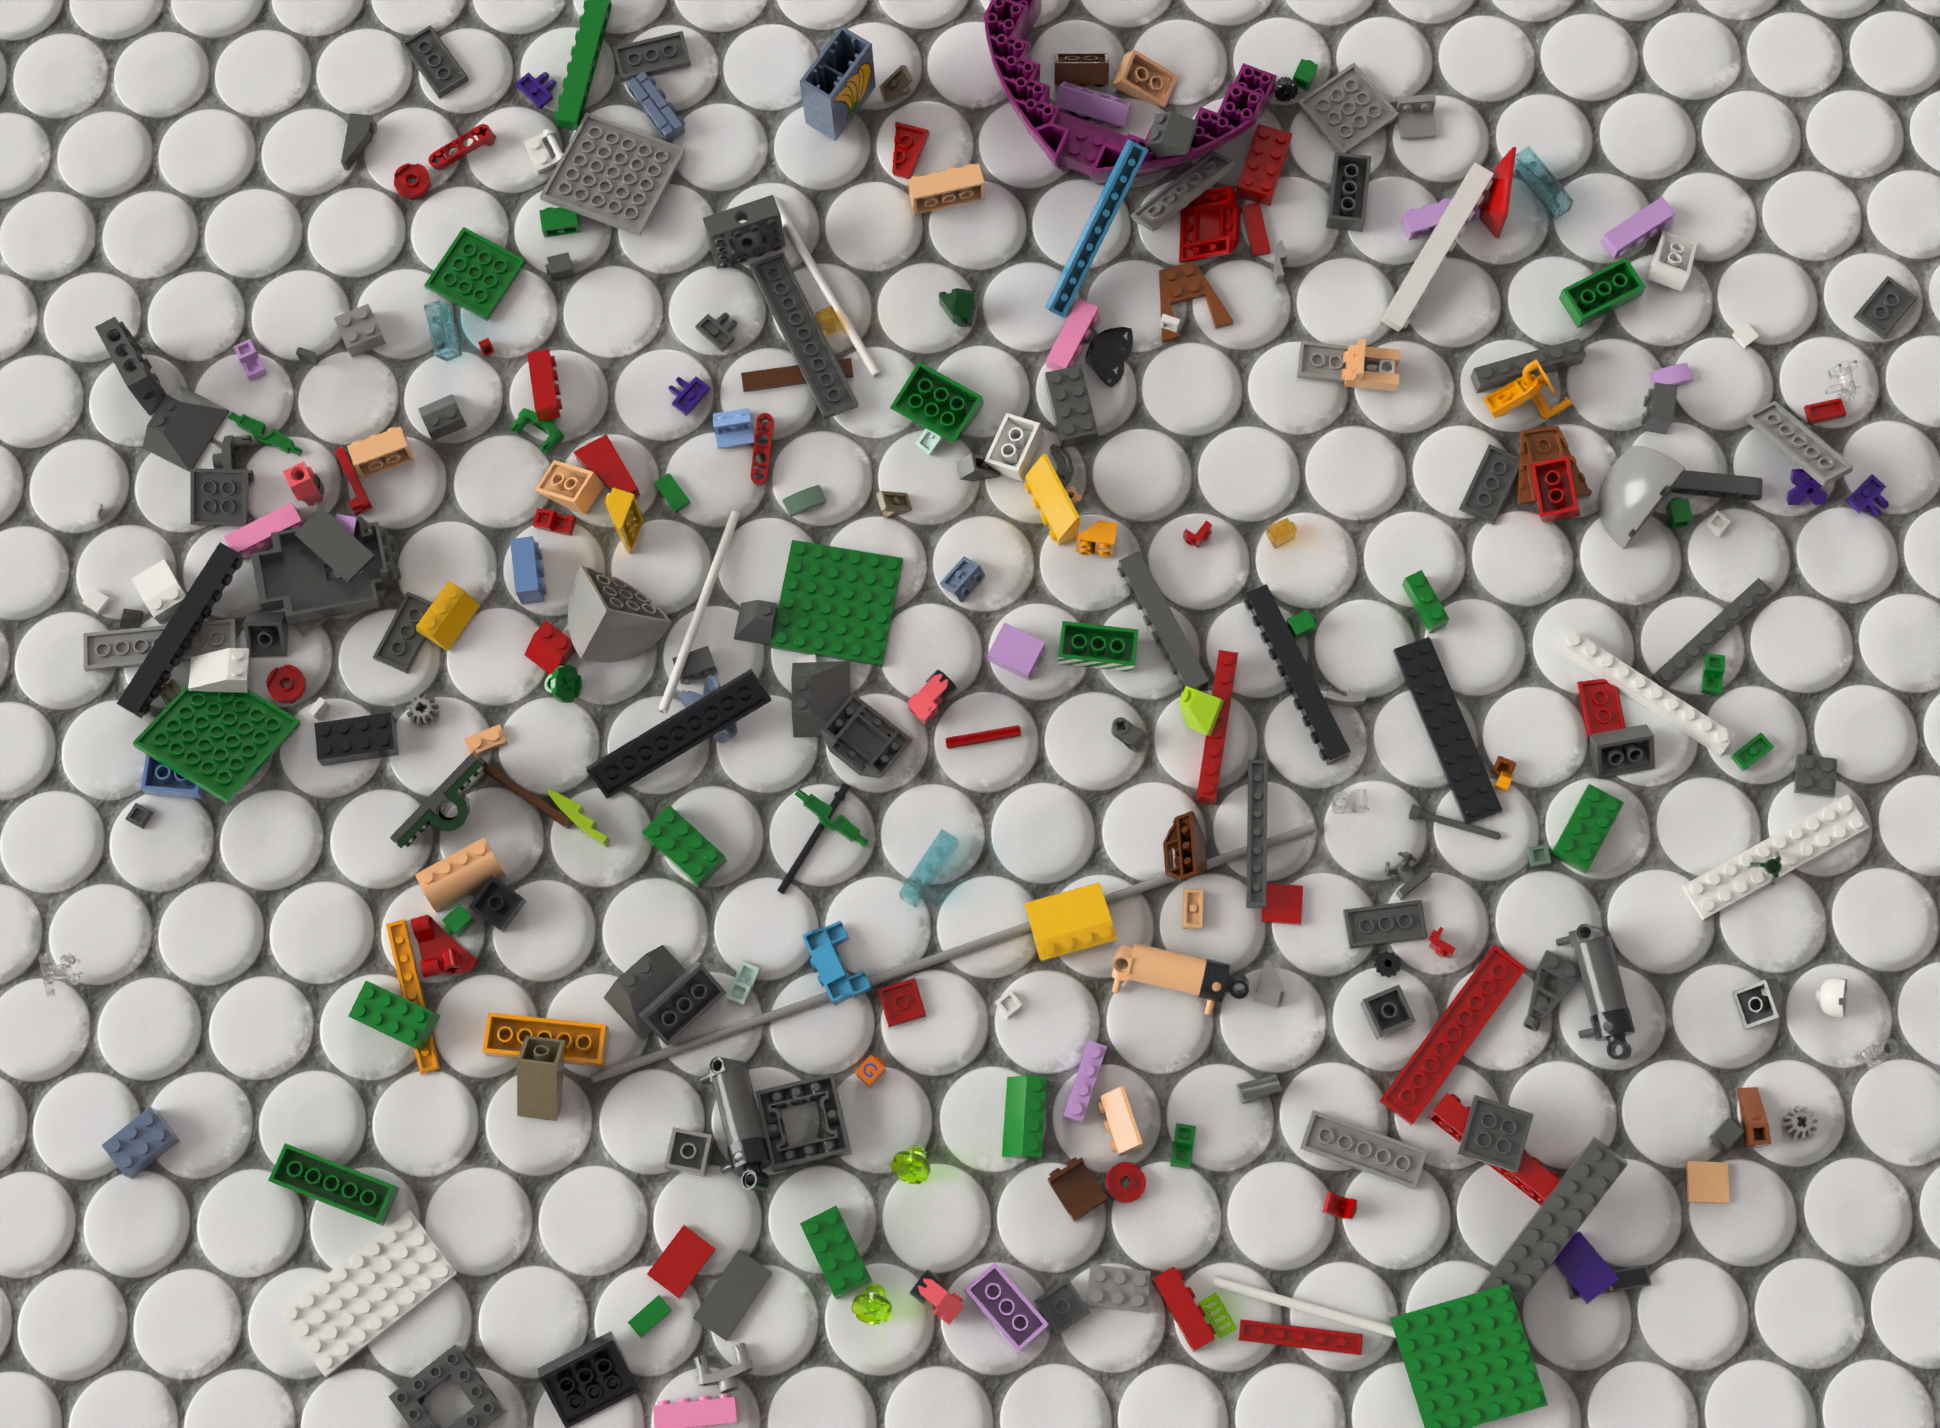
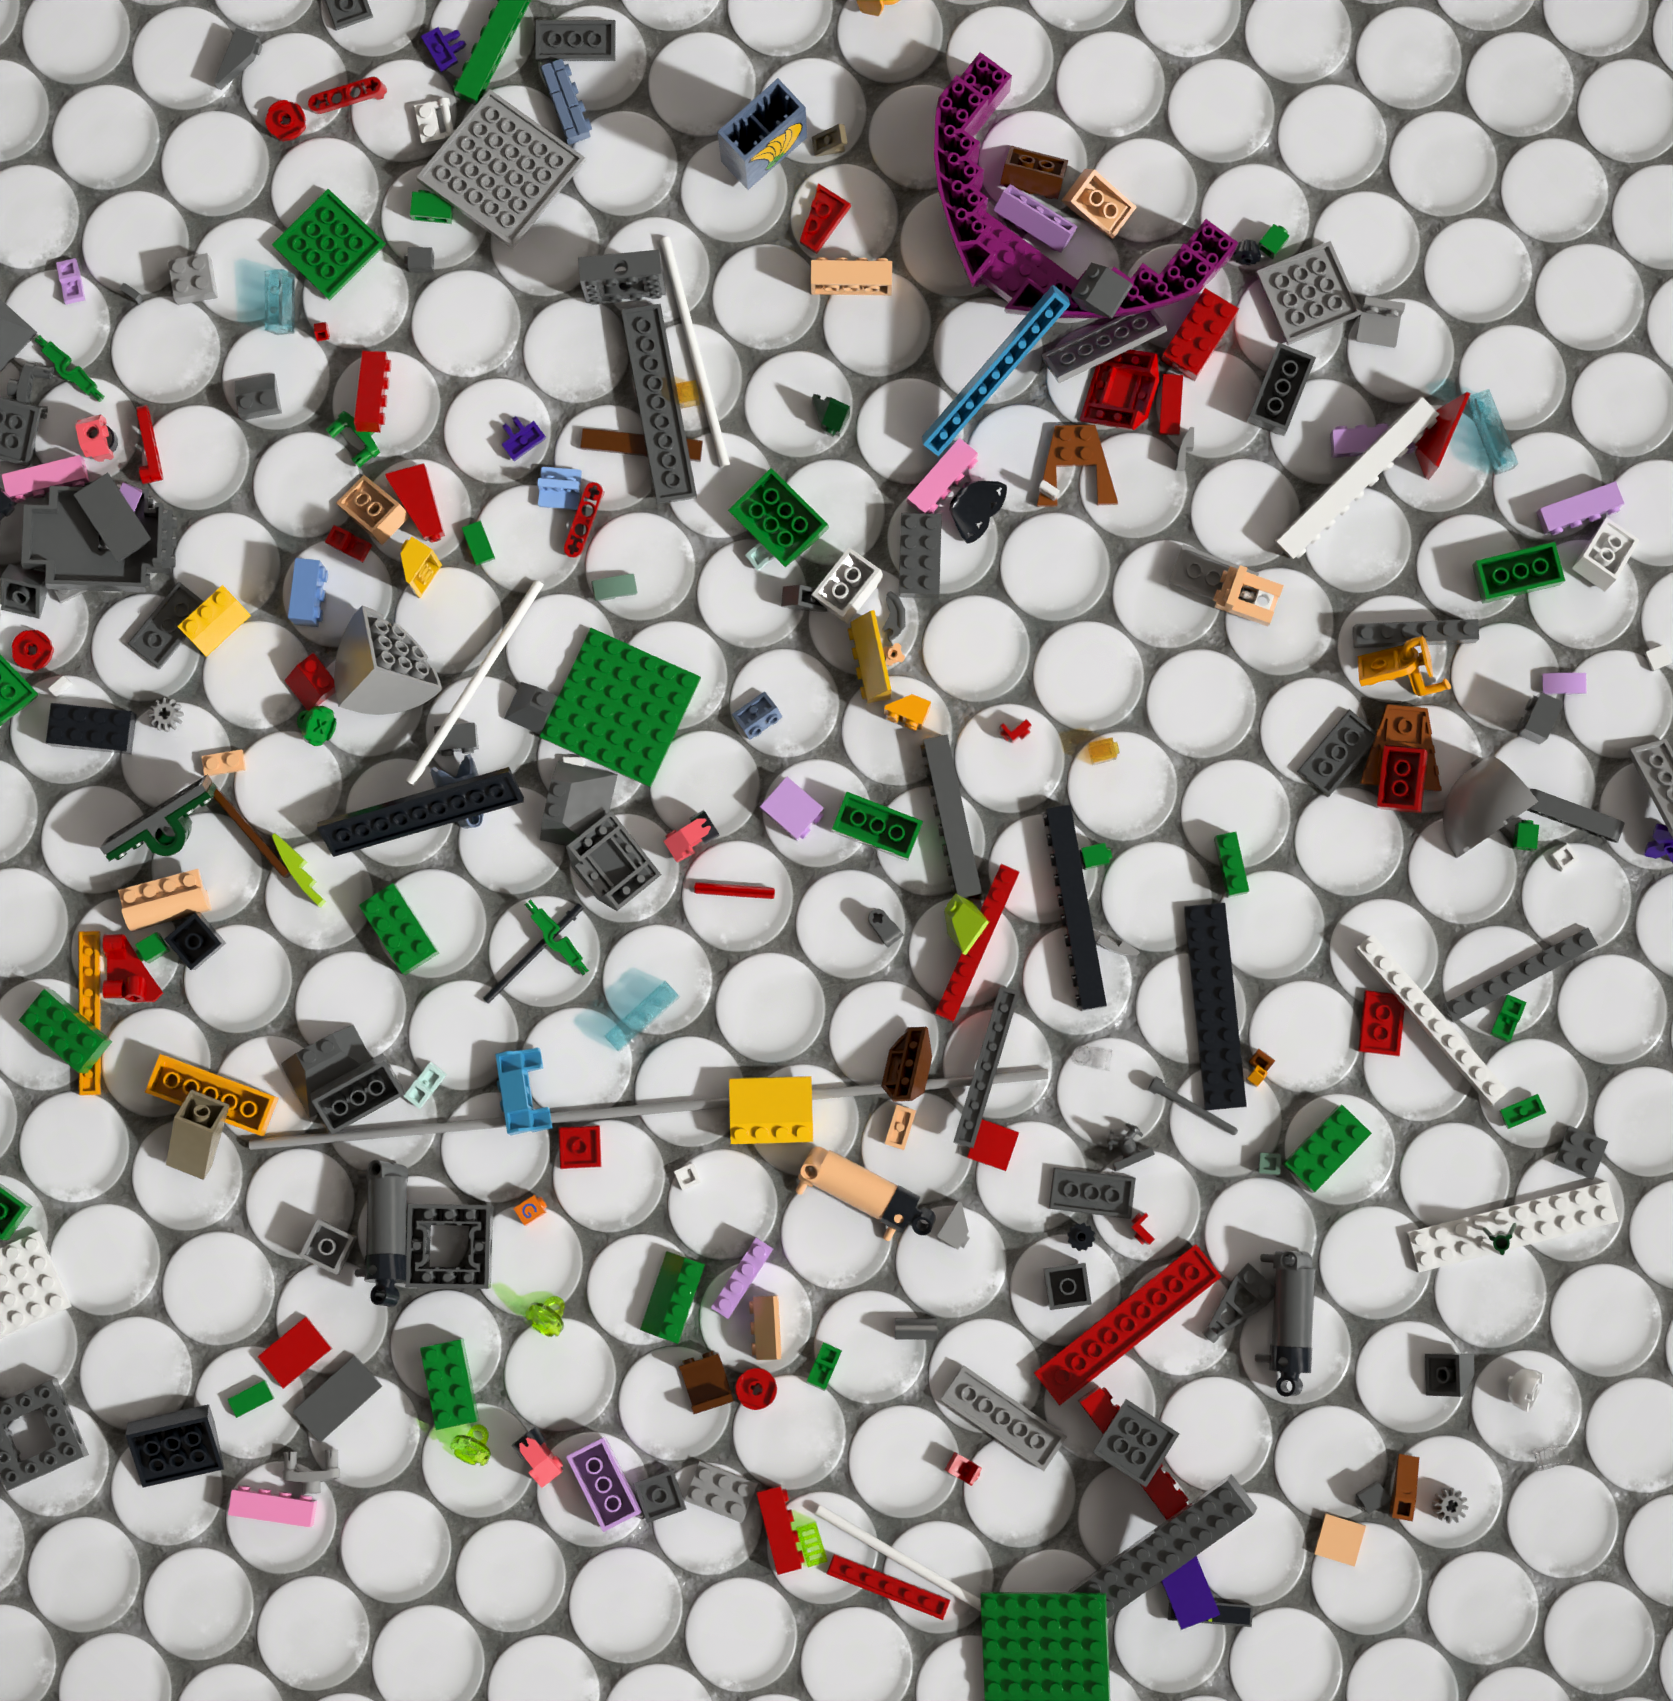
camera: 15 degrees right, 10 degrees up
light nougat brick [347,427,415,479] -> none
dark grey hinge [695,313,737,352] -> none
dark tan slope [876,491,912,518] -> none
dark grey slope [1590,724,1655,779] -> none

